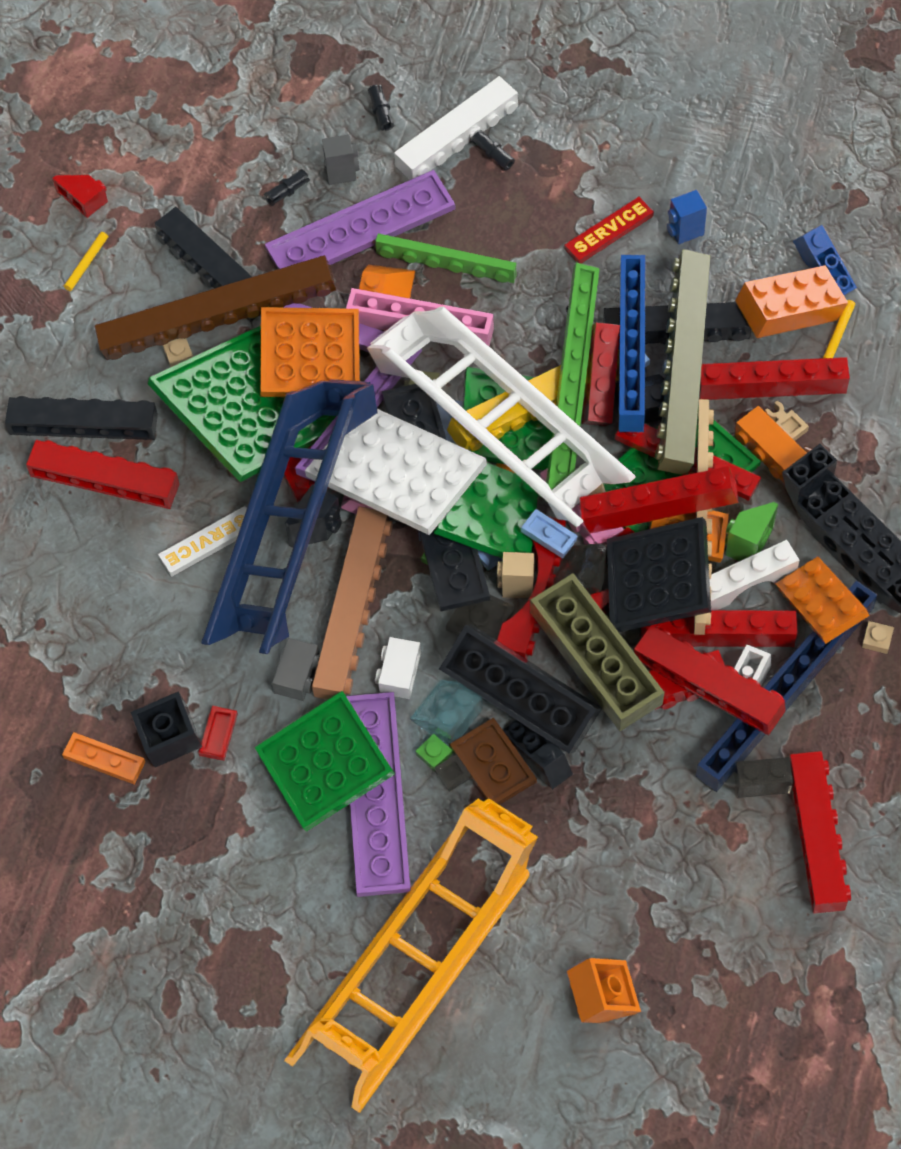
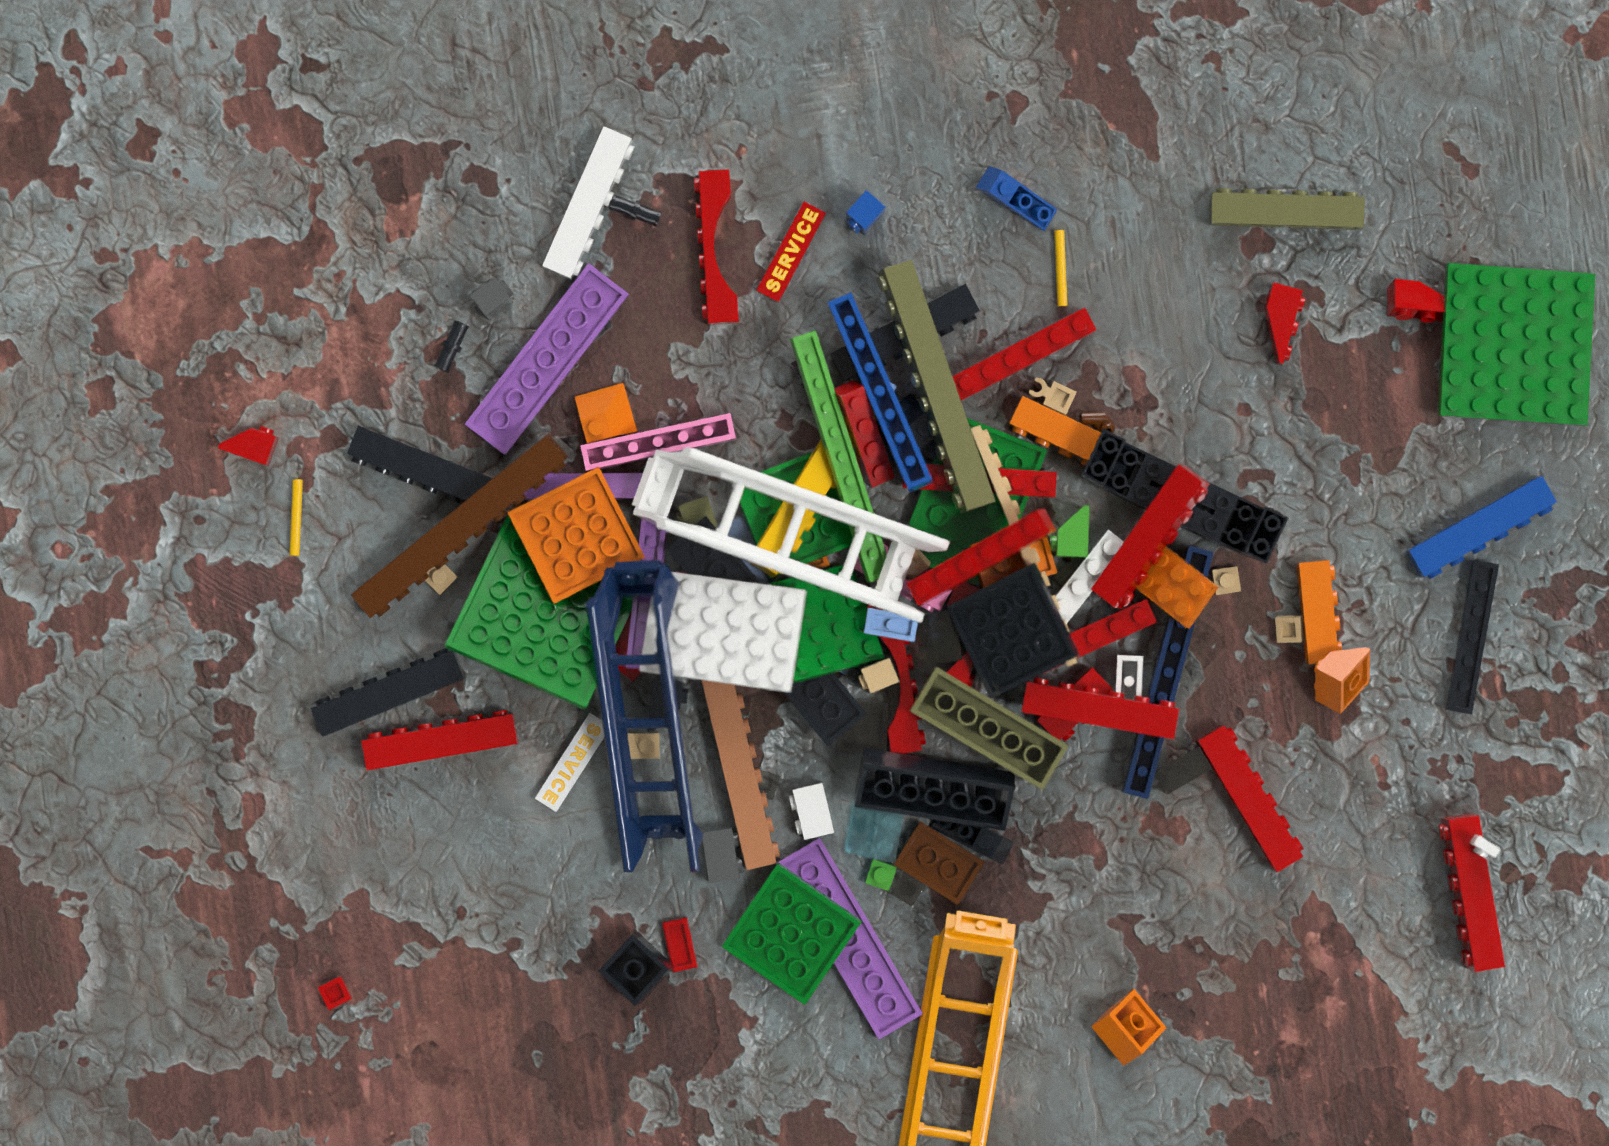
camera: 30 degrees left, 25 degrees up
orange plate [62,732,145,785] -> none
black pin [368,84,394,131] -> none
bright green plate [375,234,517,283] -> none
orange brick [735,265,848,338] -> none
none -> tan plate [628,733,660,759]
none -> red arch [694,169,739,325]
none -> clear smoke tile [758,770,780,800]
none -> red brick [1091,464,1210,608]

